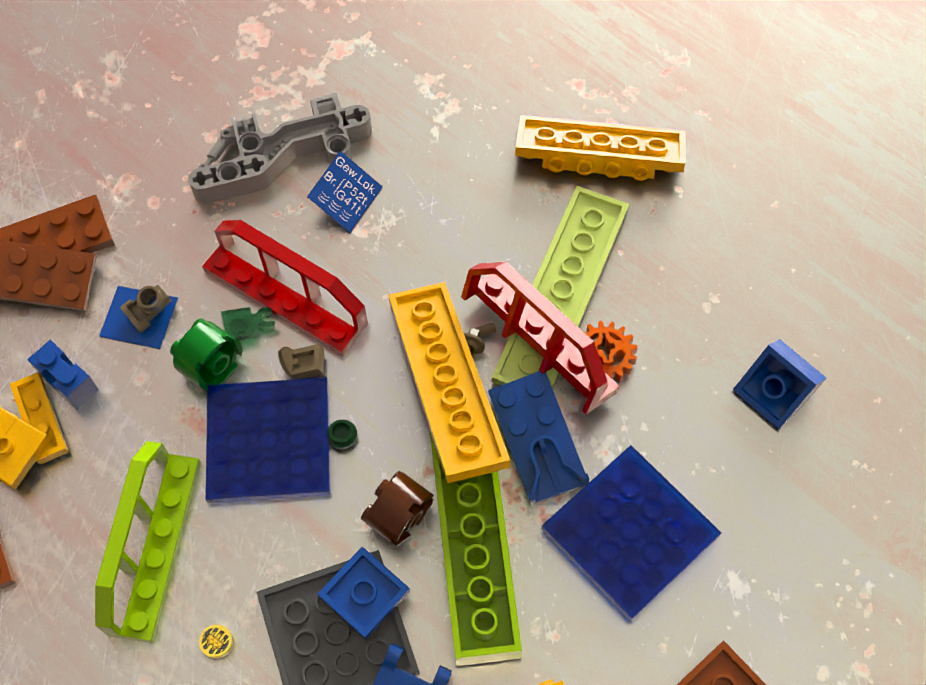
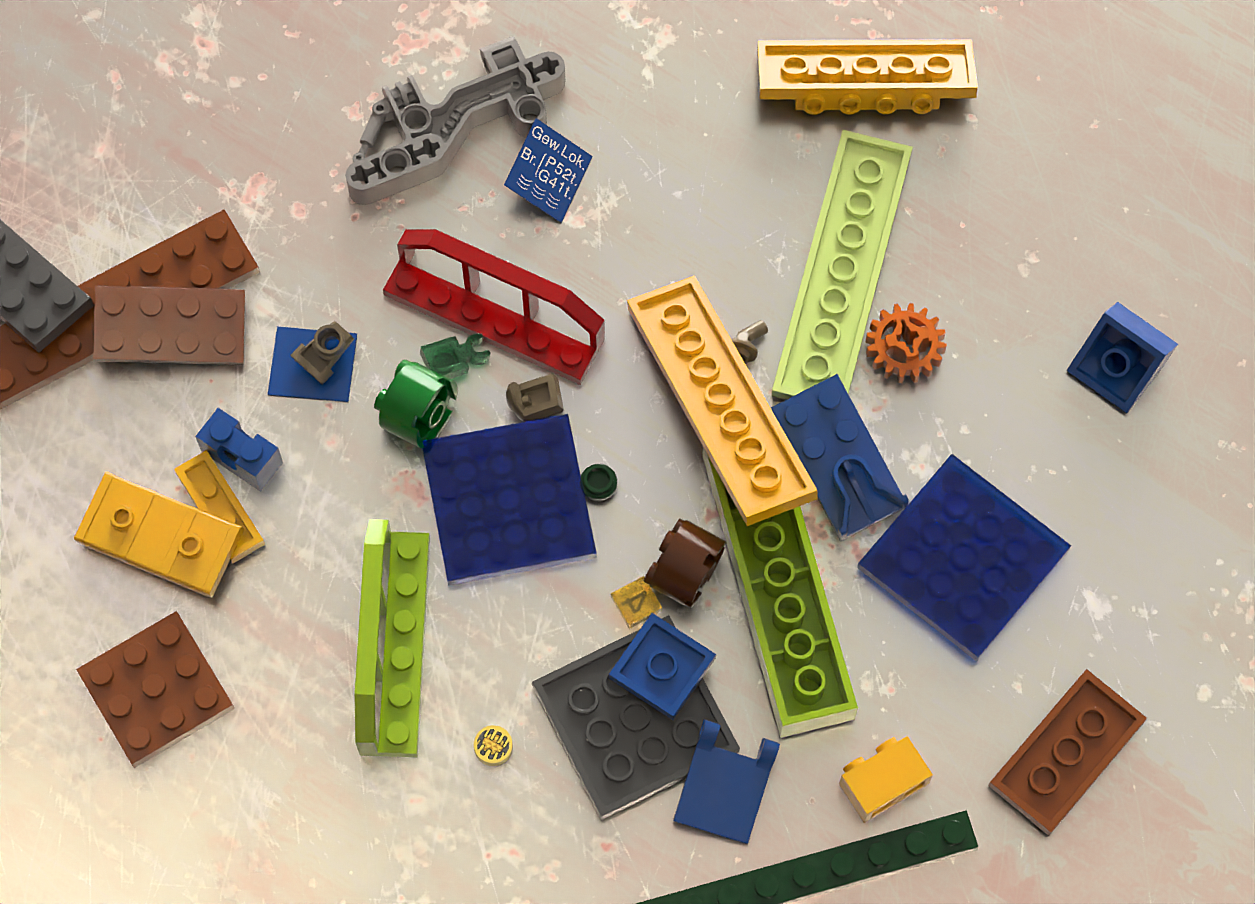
camera: 10 degrees left, 5 degrees up
red plate [461,262,620,415] -> none
none -> clear yellow tile [611,576,662,629]

